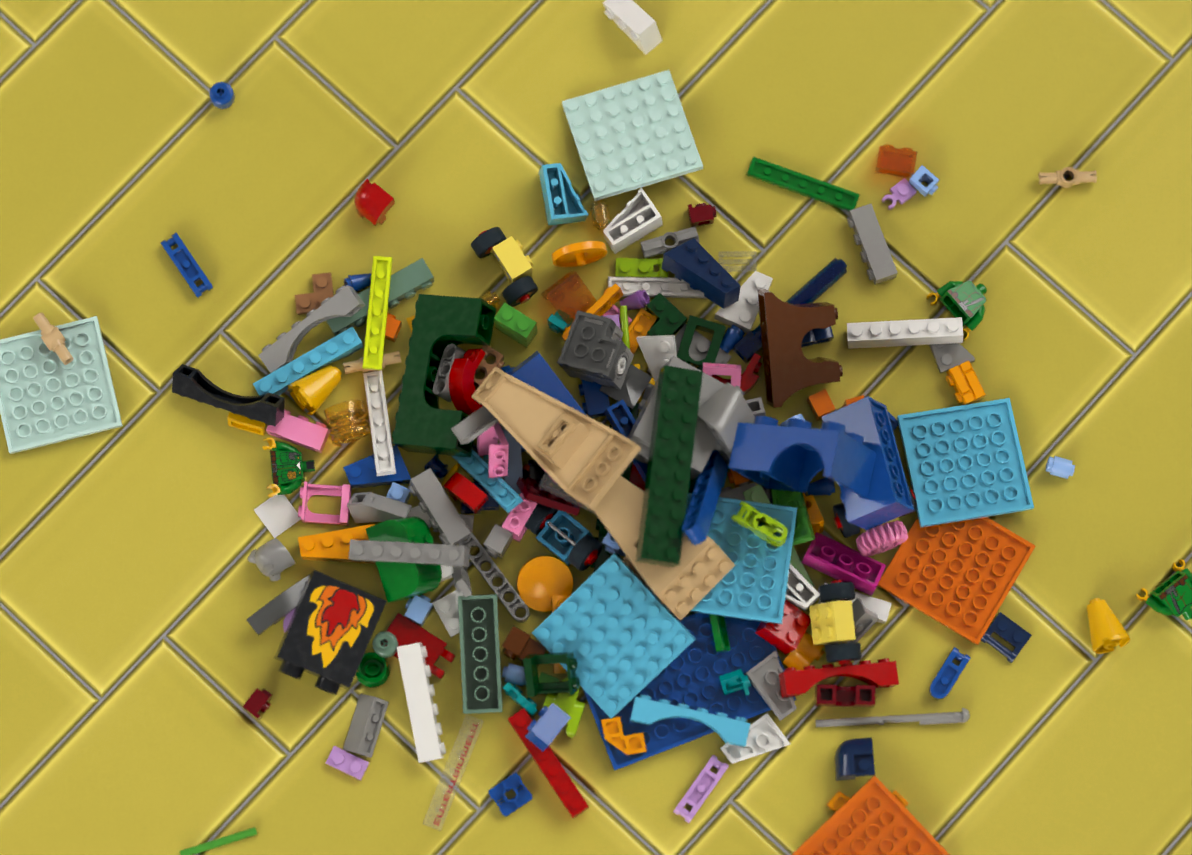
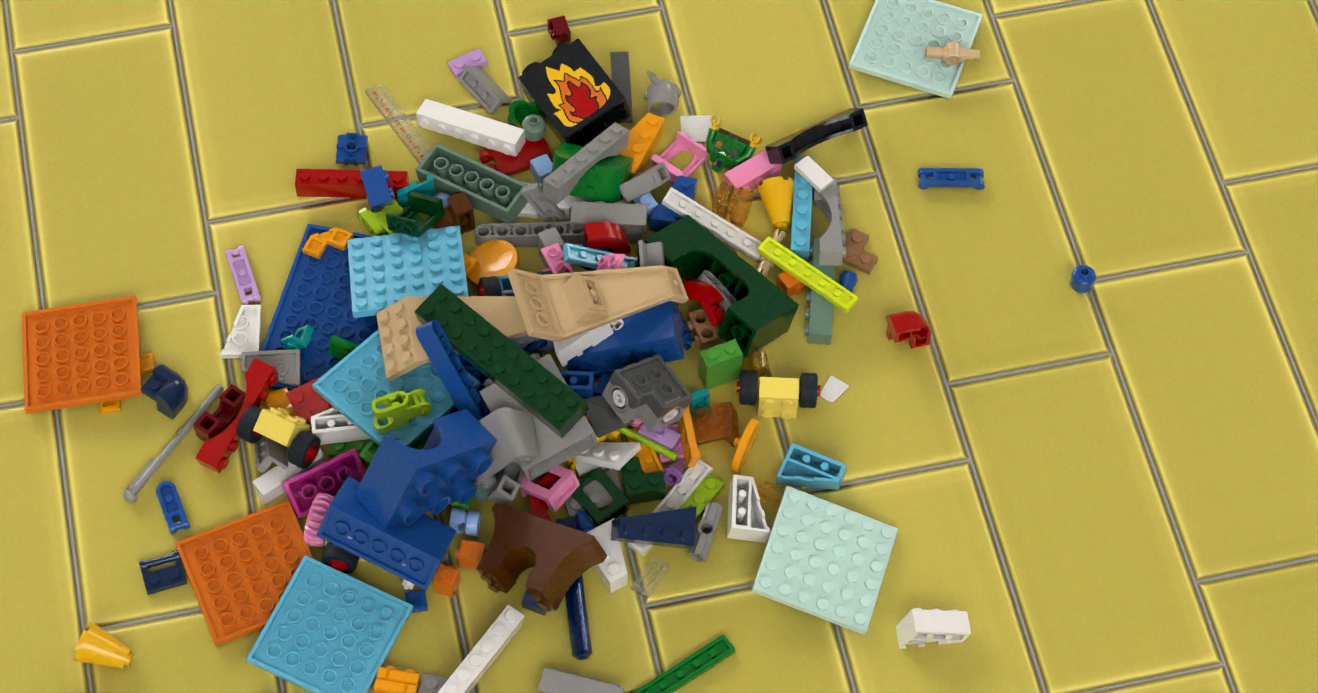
camera: 125 degrees right, 20 degrees down
medium azure arch [630,694,751,747] -> none
dark red brick [687,203,717,227] -> none
none -> white tile [794,156,833,193]
none -> white sticker [820,375,849,402]

